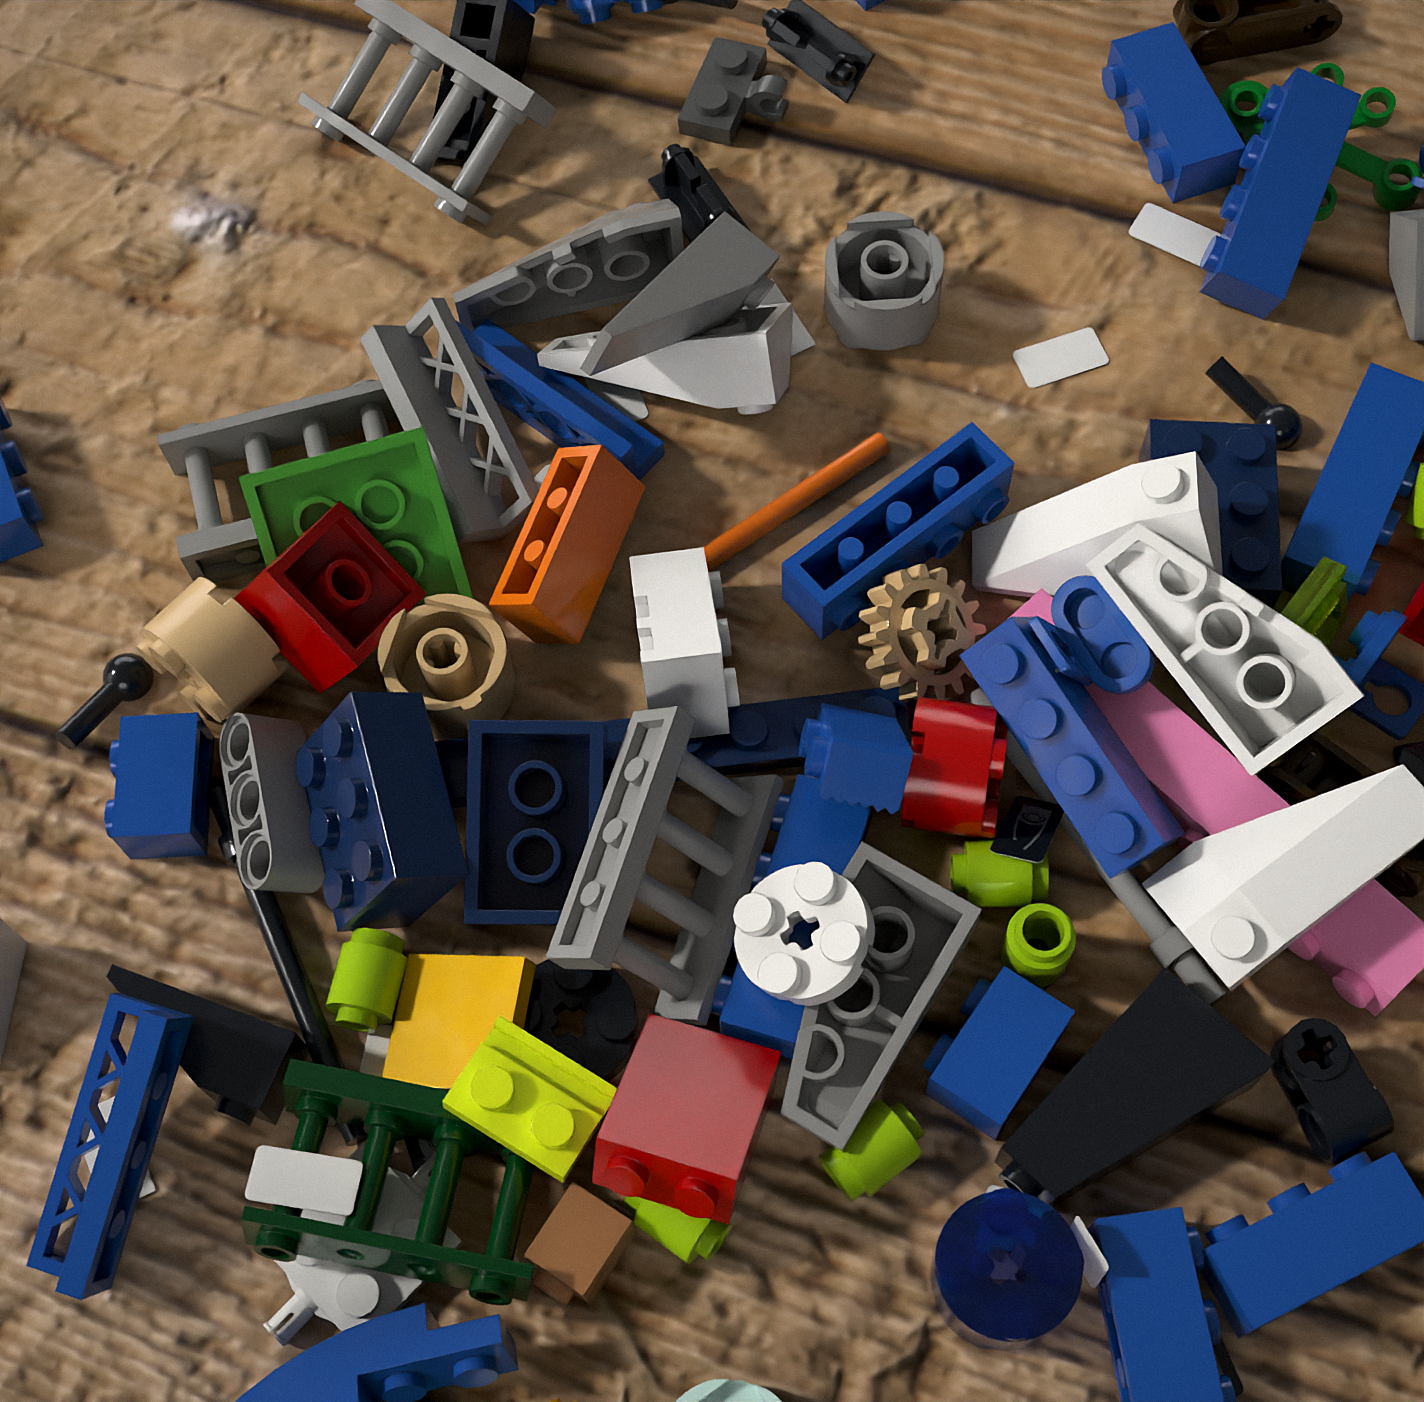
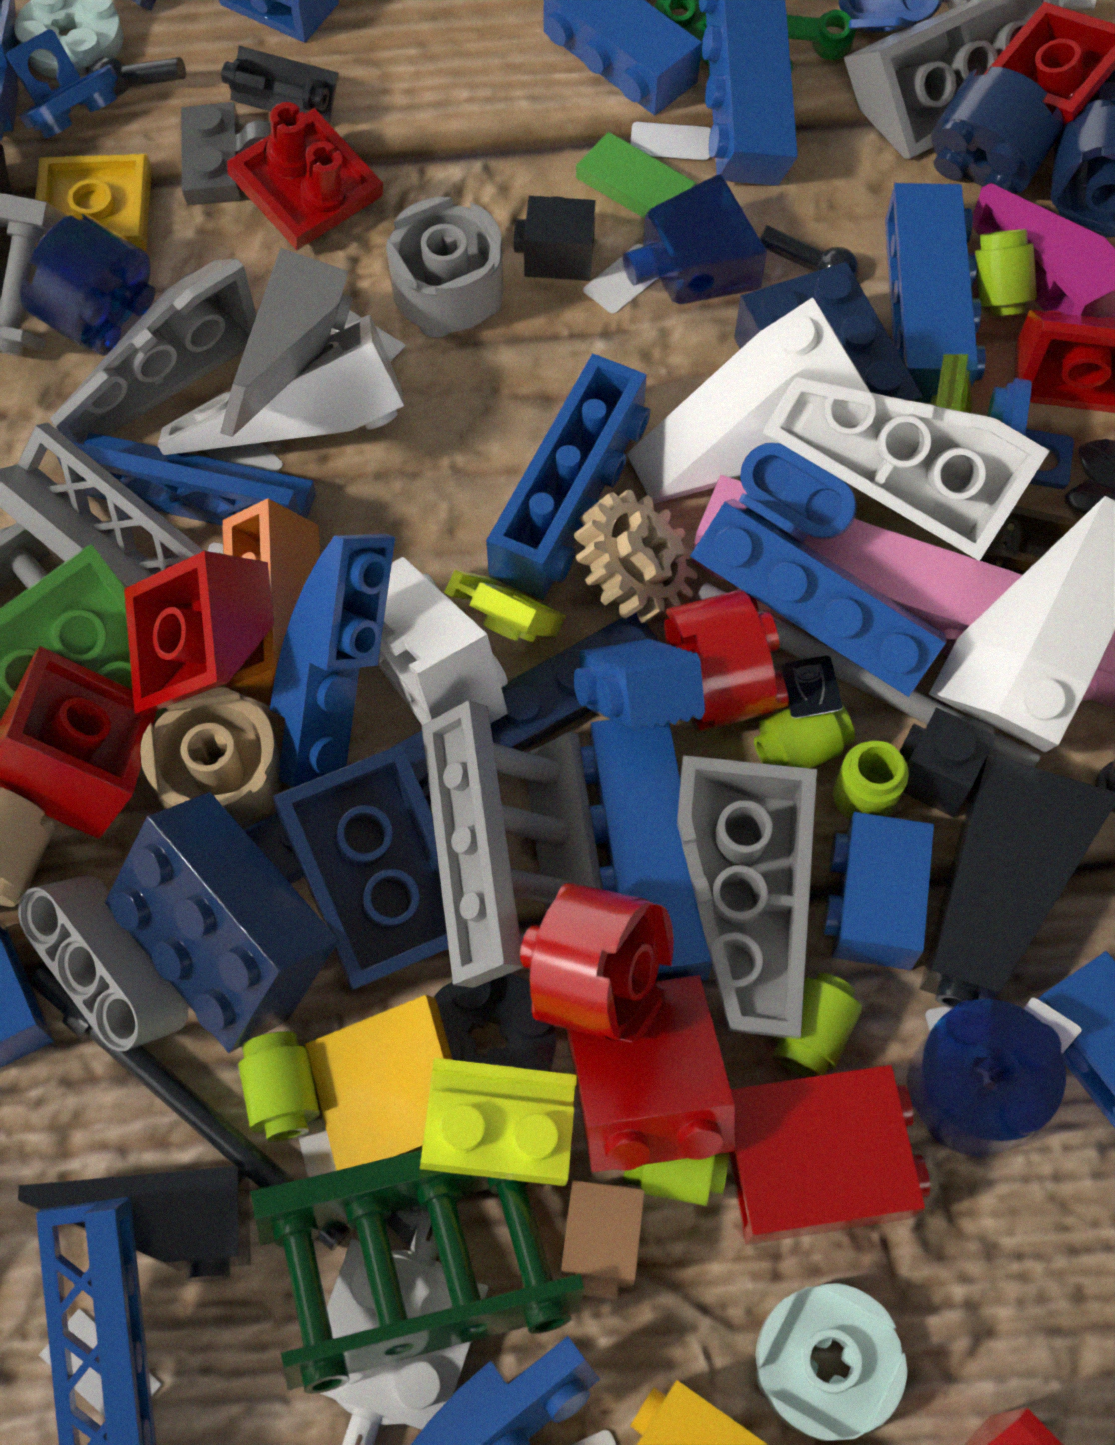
camera: 30 degrees left, 0 degrees up
white sticker [245,1145,363,1216] -> none
black hinge [648,144,752,243] -> none
orange bar [704,432,891,572] -> none
white plate [733,862,875,1006] -> none
none -> clear blue brick [20,214,156,356]
none -> yellow tile [34,154,152,256]
none -> red slope [124,551,274,715]
none -> red plate [227,102,384,251]
none -> blue slope [270,534,395,788]
none -> neon yellow plate [444,570,567,642]
none -> black brick [514,195,596,281]
none -> red brick [520,882,674,1042]
none -> bright green tile [576,132,696,230]
none -> clear blue torso [623,174,767,305]
none -> red brick [729,1065,930,1245]
none -> black brick [899,707,997,818]

